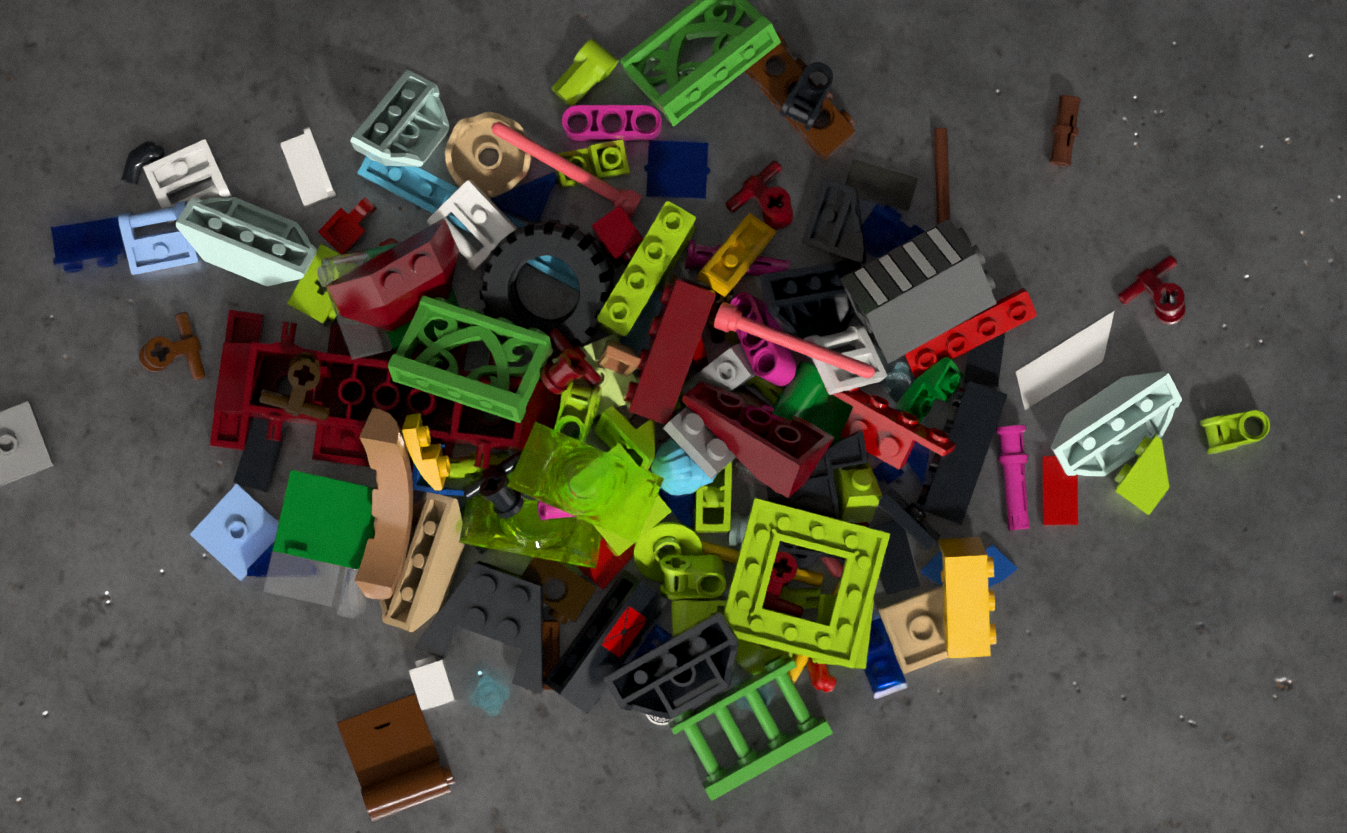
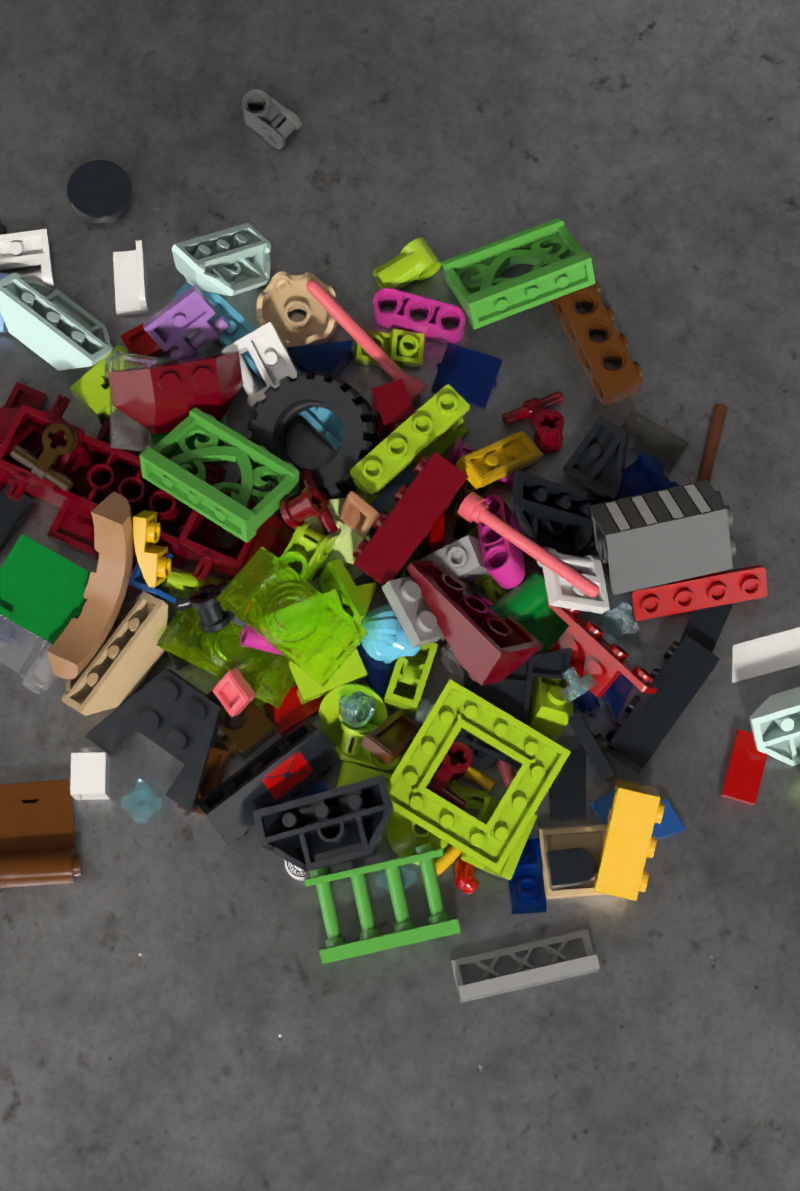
camera: 15 degrees right, 10 degrees down
black piece [779,62,833,132] -> none
green slope [895,357,964,423] -> none
dark pink pin [995,425,1030,530] -> none
none -> black tile [67,160,132,224]
none -> medium lavender plate [143,285,230,360]
none -> coral tile [212,668,256,717]
none -> clear light blue tile [338,691,375,729]
none -> reddish brown tile [361,710,422,765]
none -> light grey fence [451,929,600,1003]
none -> black piece [545,848,596,890]
none -> clear light blue tile [560,666,597,703]

